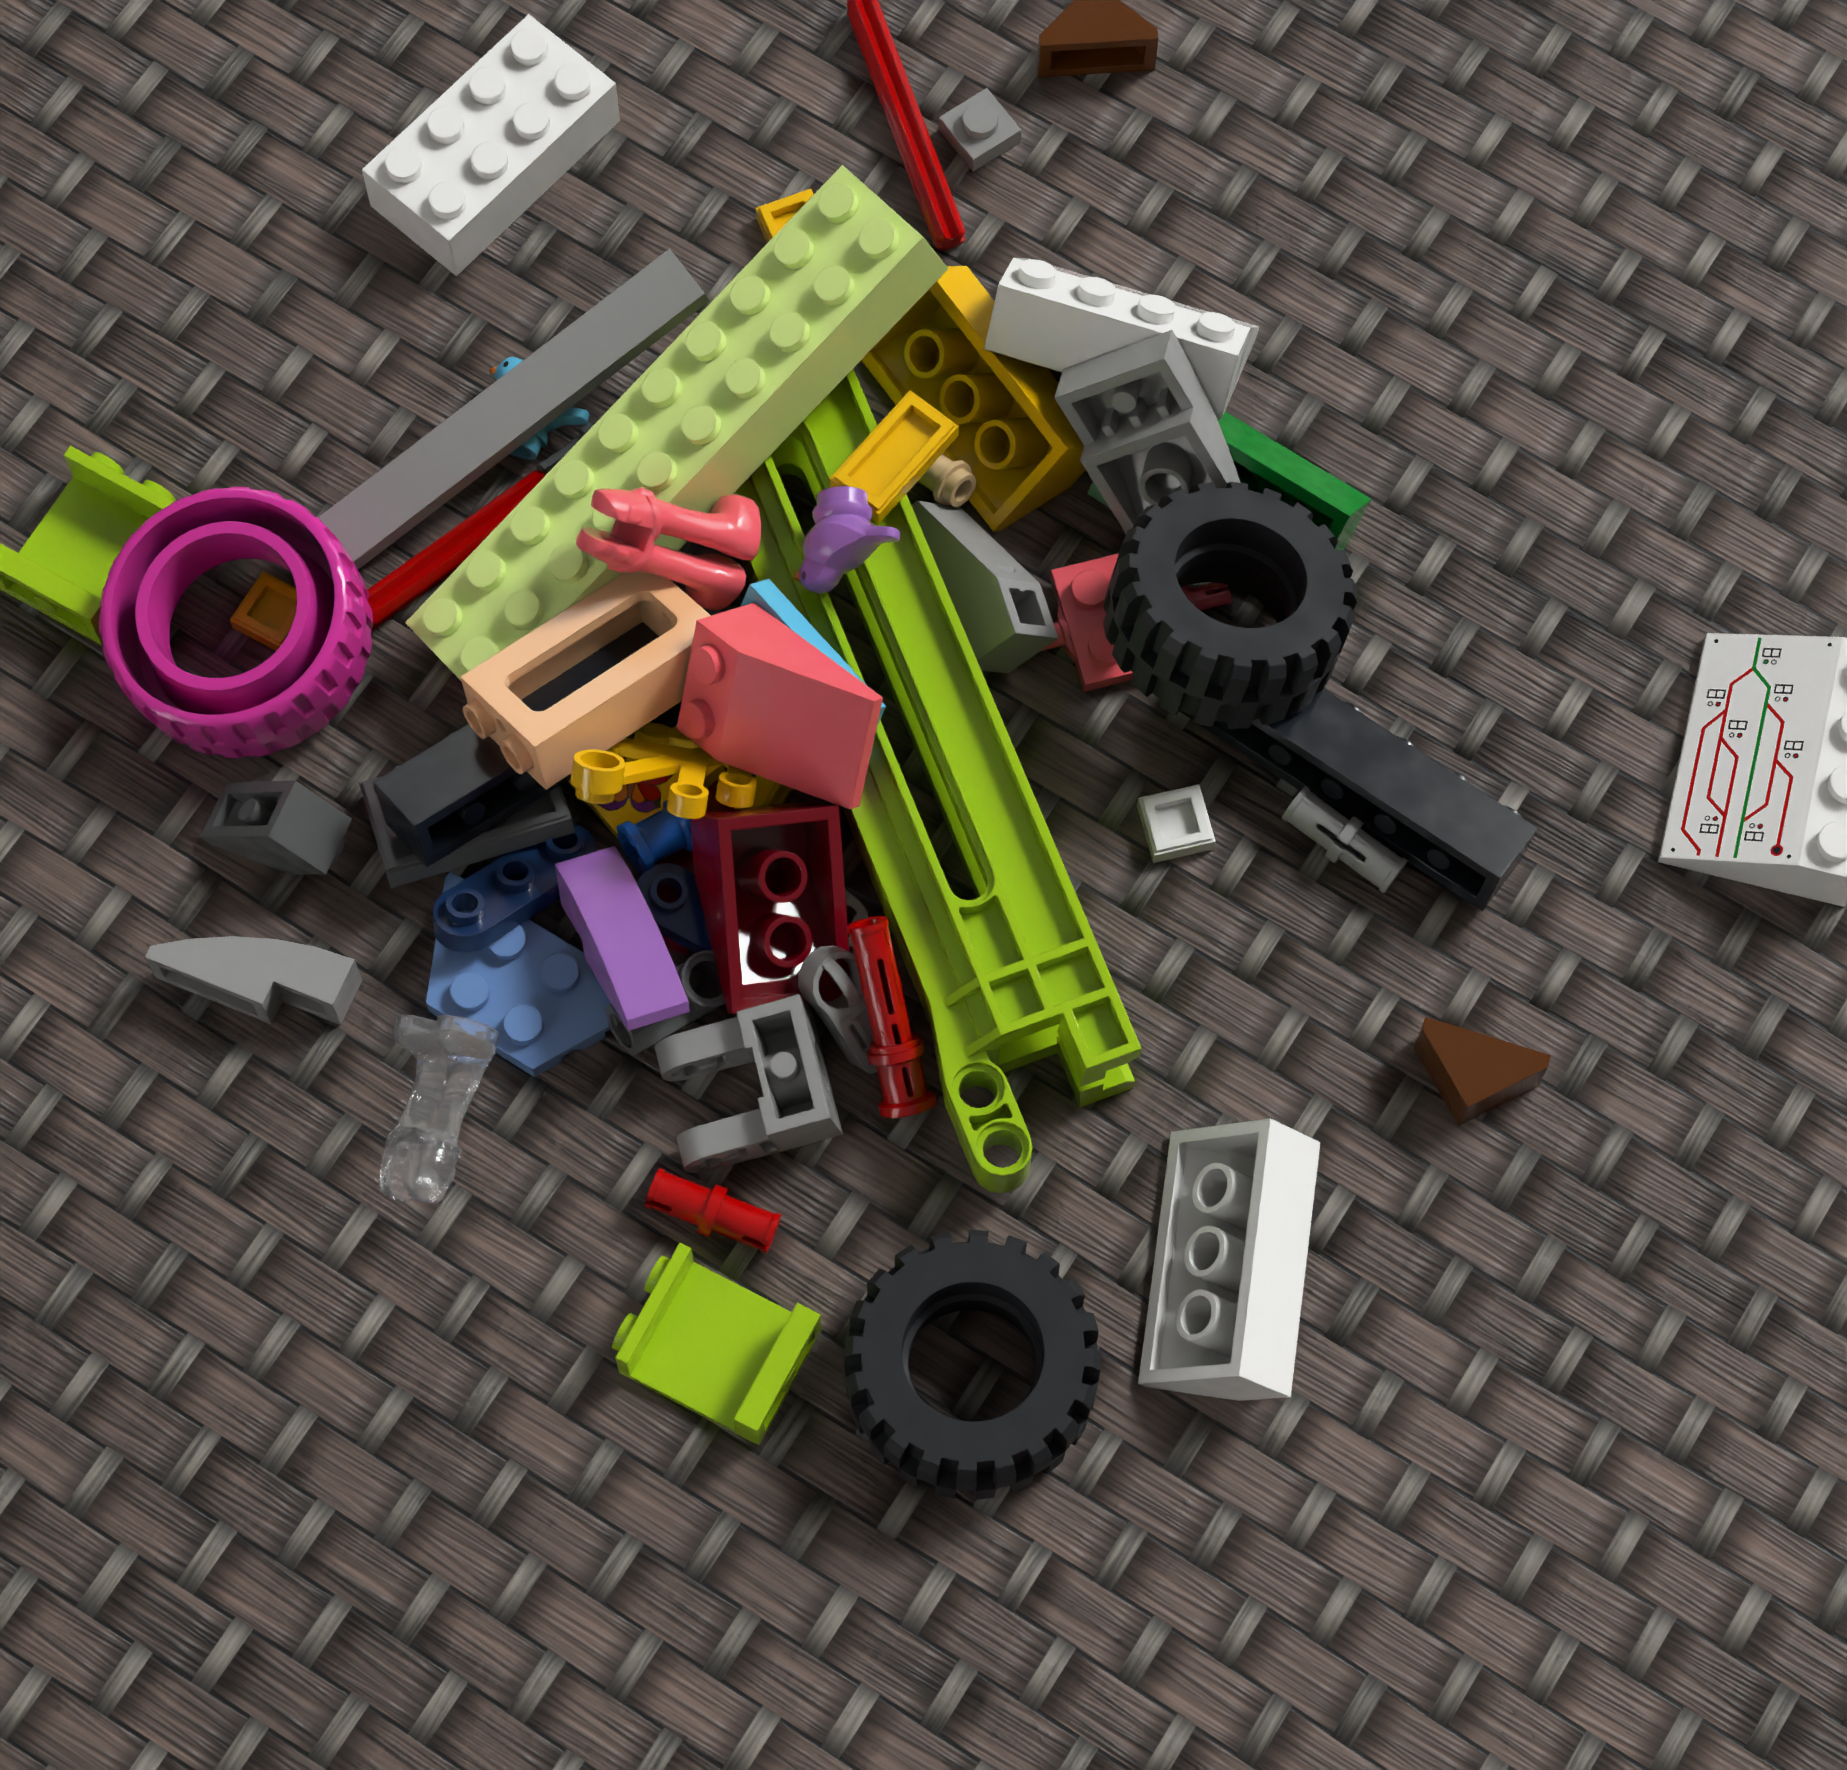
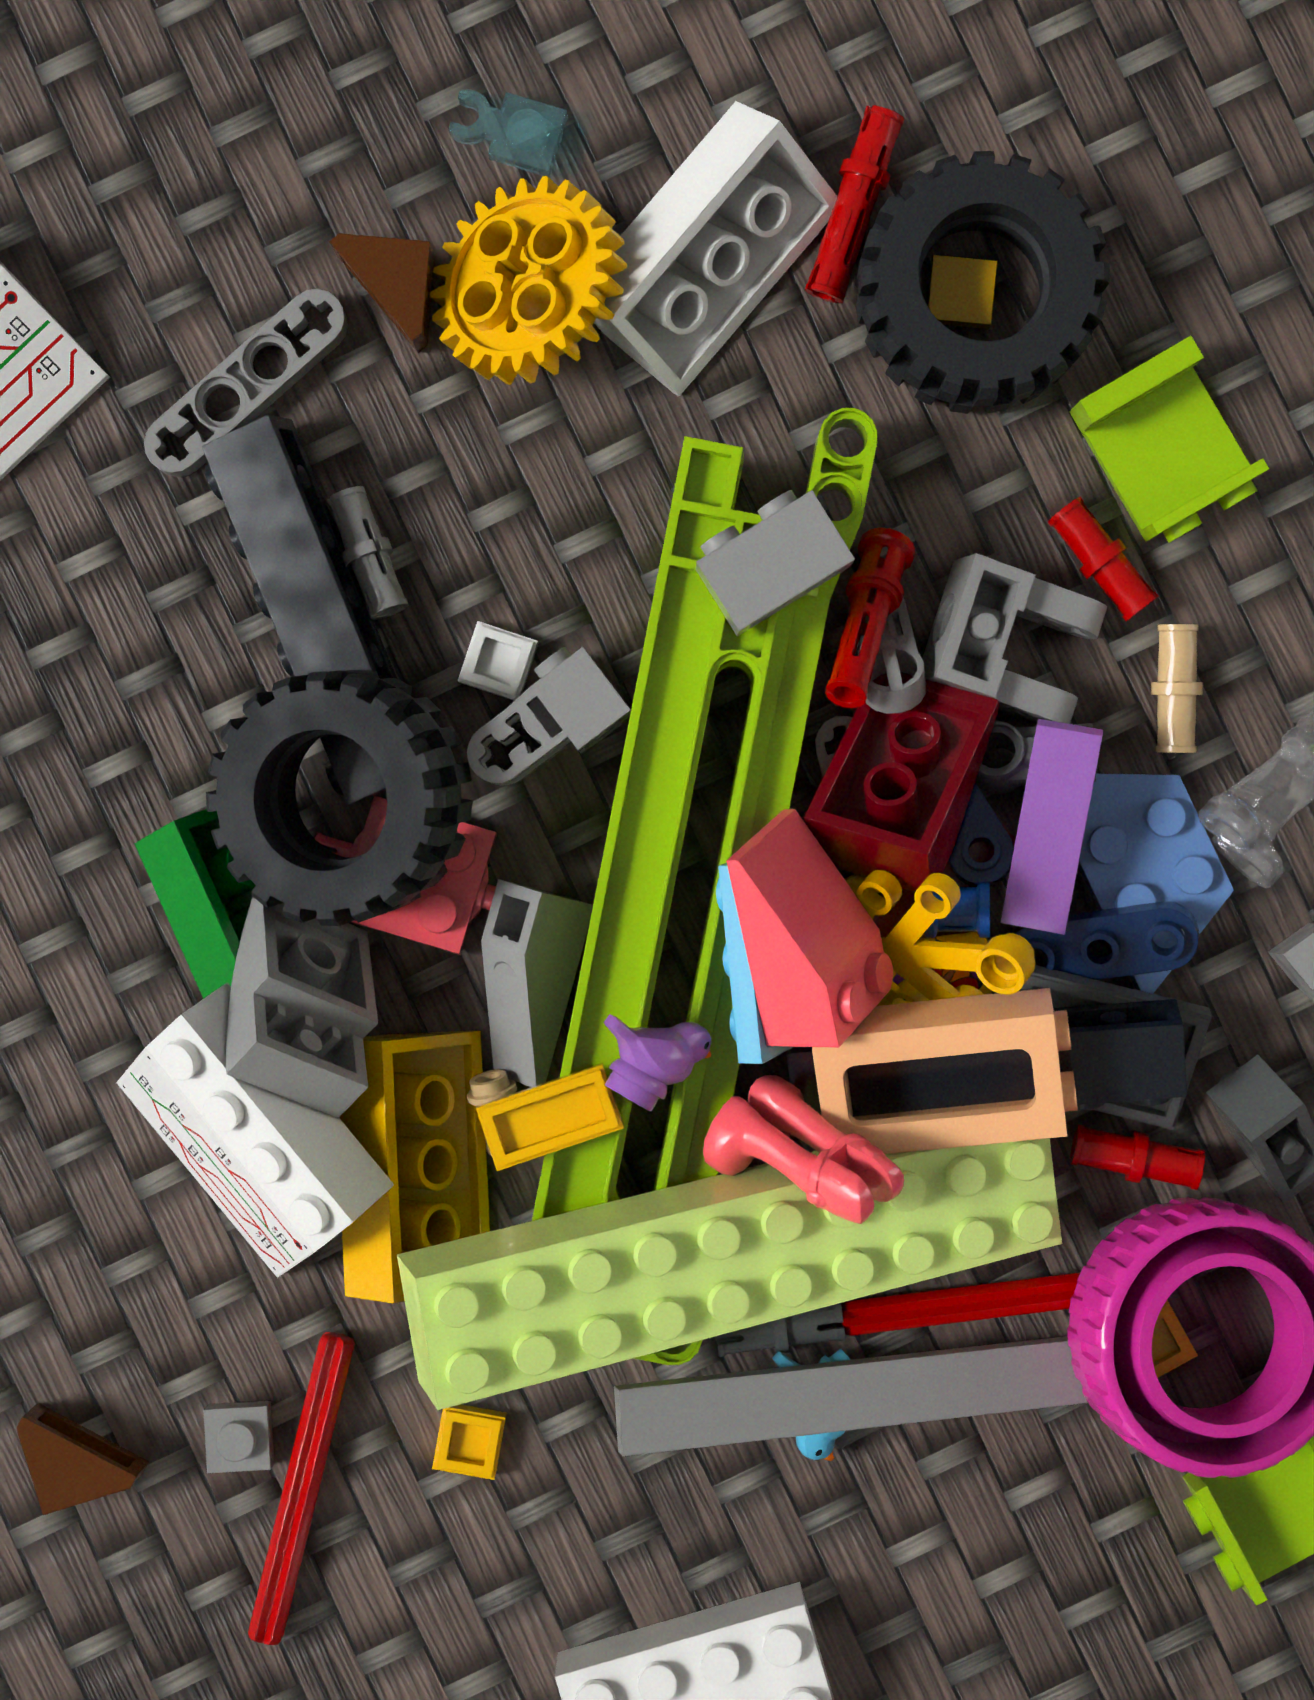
camera: 145 degrees left, 20 degrees up
none -> light grey beam [144,289,348,477]
none -> yellow gear [430,176,627,385]
none -> clear light blue plate [449,89,568,178]
none -> light grey brick [467,647,631,786]
none -> light grey brick [695,490,855,637]
none -> red pin [805,105,905,303]
none -> yellow tile [927,255,997,329]
none -> red pin [1070,1124,1205,1190]
none -> tan pin [1151,624,1203,753]

